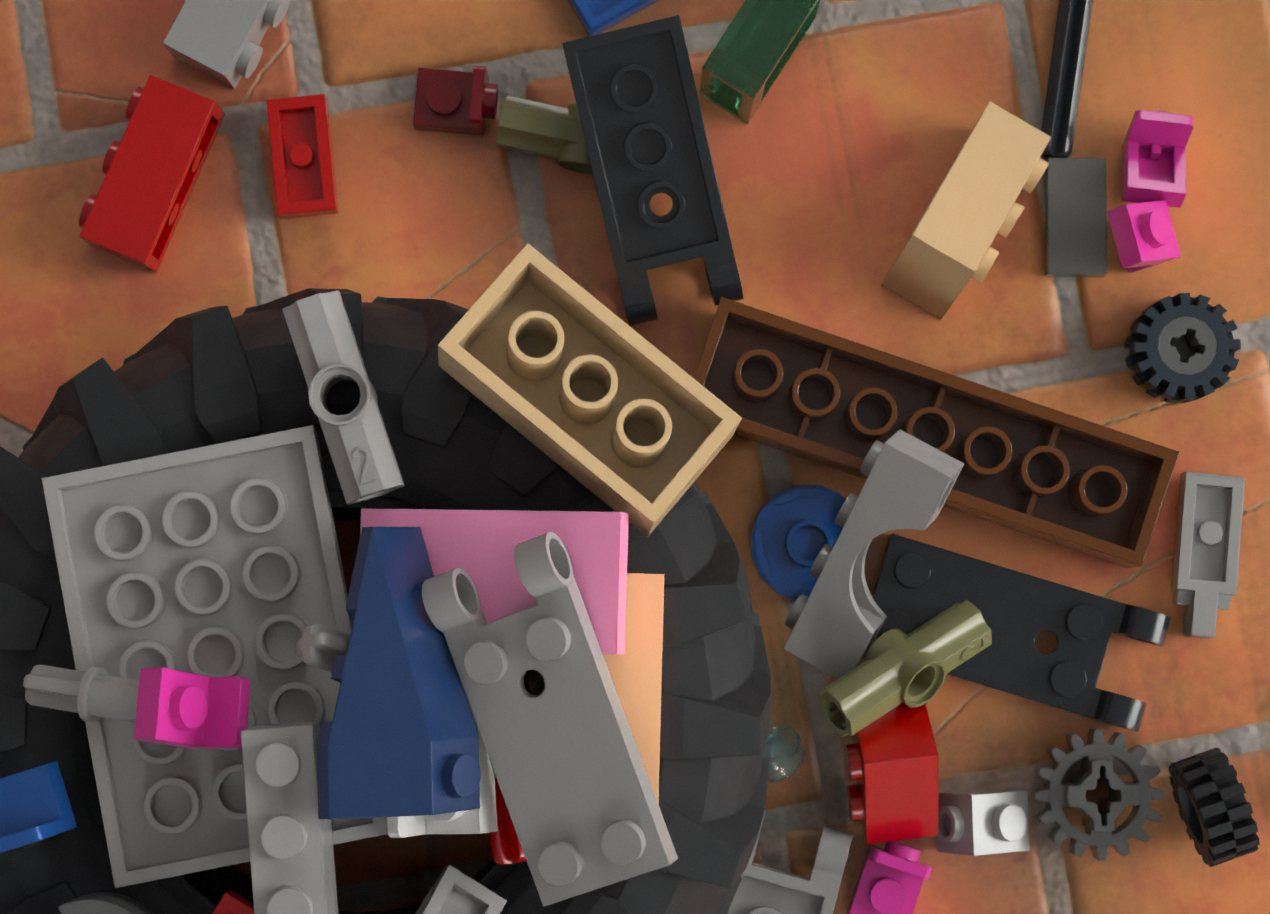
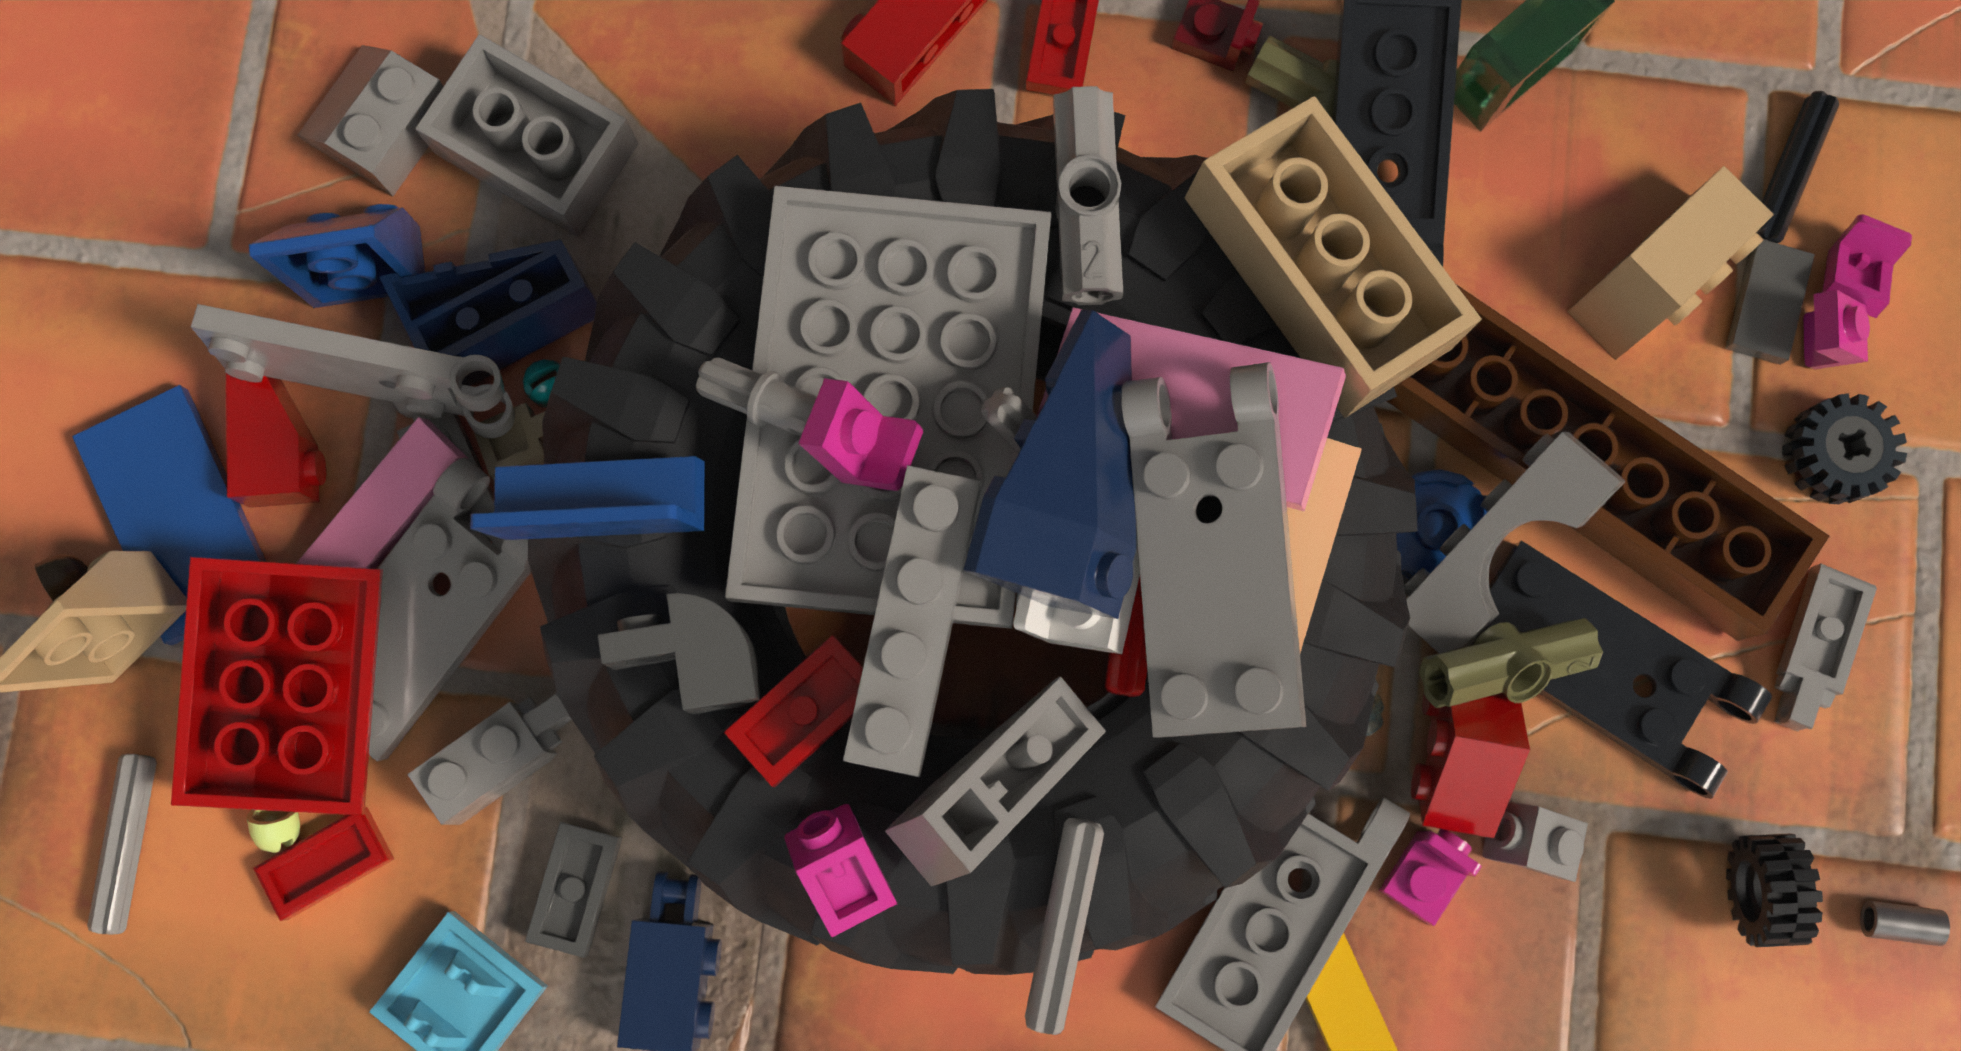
camera: 15 degrees right, 5 degrees down
dark grey gear [1031,728,1165,861] -> none

